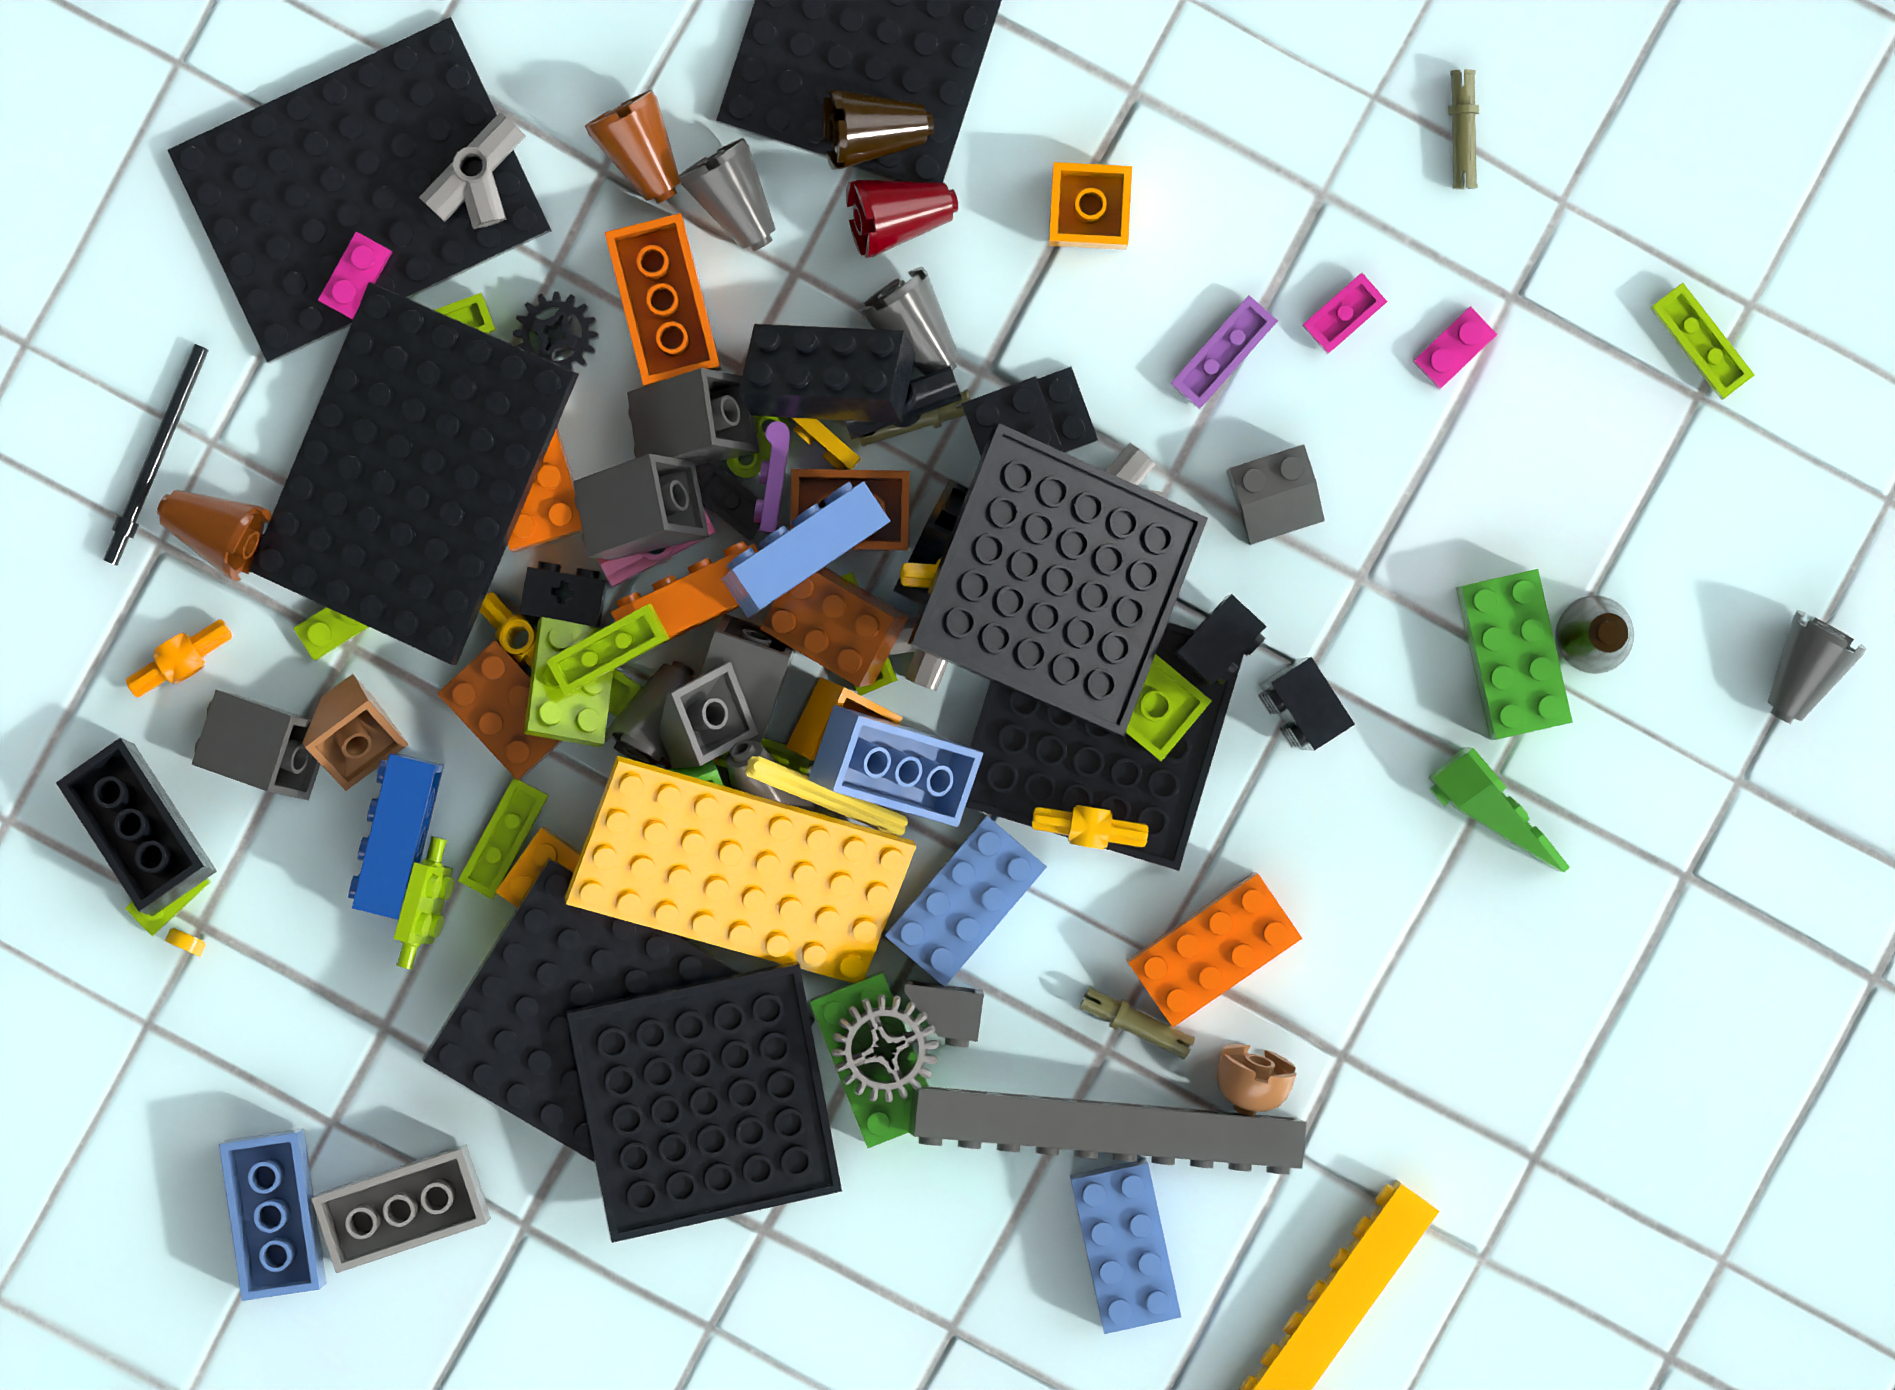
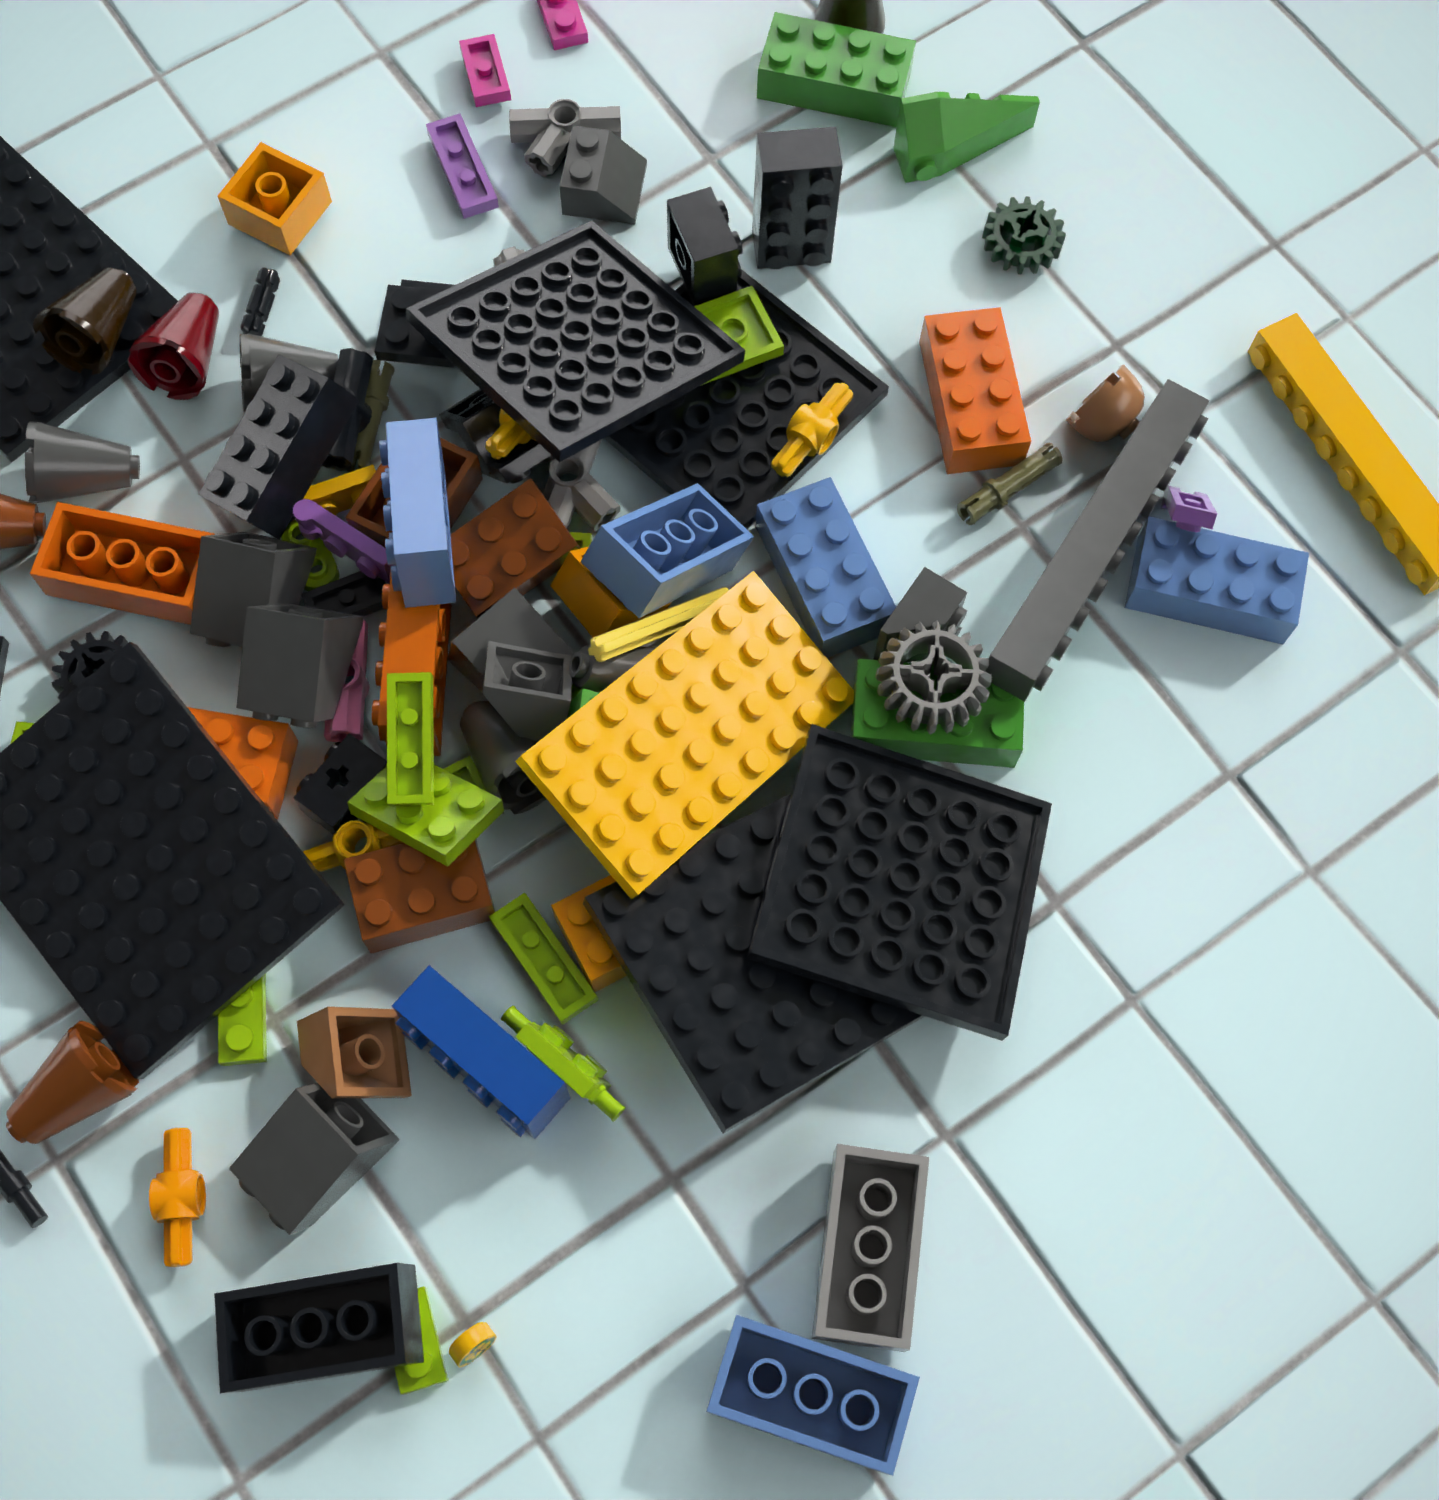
camera: 70 degrees left, 20 degrees down
none -> black axle [240,268,280,336]
none -> light grey piece [509,99,621,177]
none -> dark green gear [982,196,1066,275]
none -> medium lavender plate [1161,485,1217,532]

